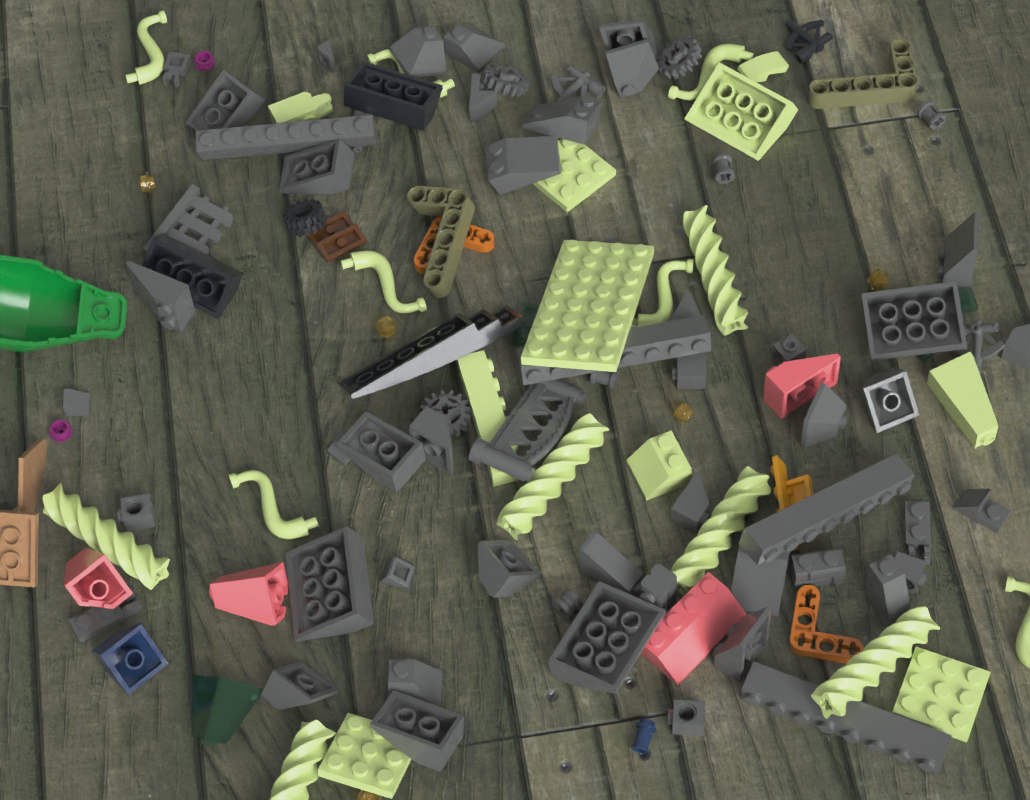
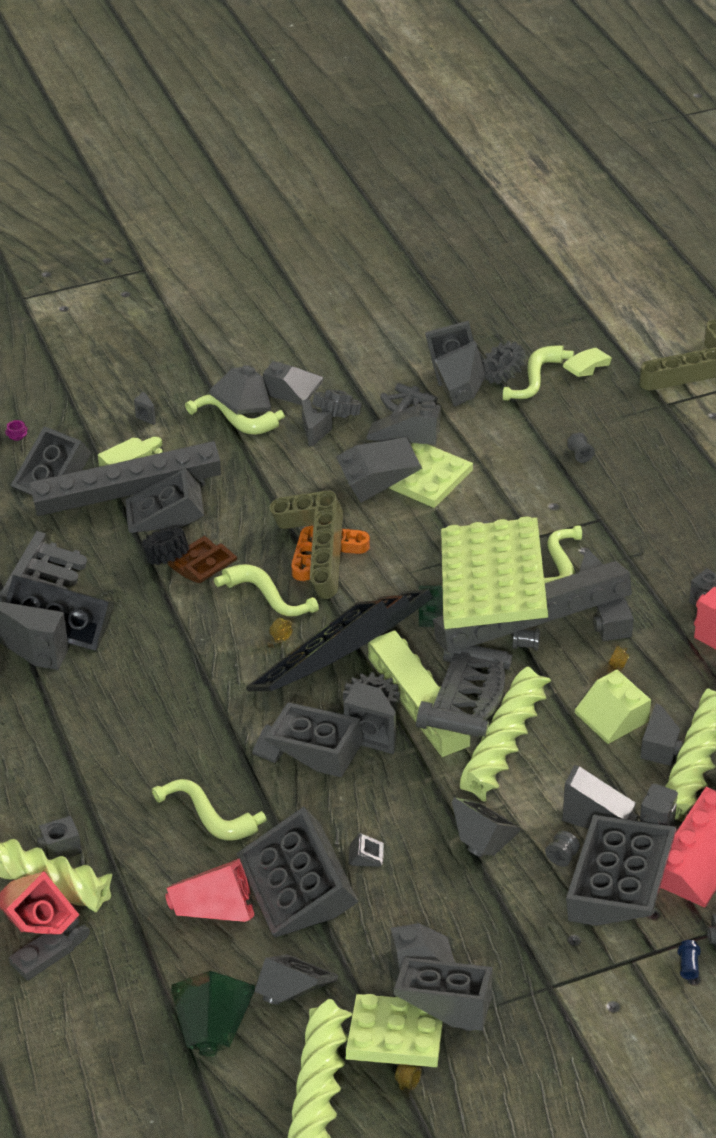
camera: 15 degrees left, 15 degrees down
dark blue slope [92,623,169,695] -> none
black slope [344,61,443,131] -> none
yellowish green piece [683,205,748,336] -> none
yellowish green slope [685,62,798,161] -> none
black piece [786,20,833,64] -> none

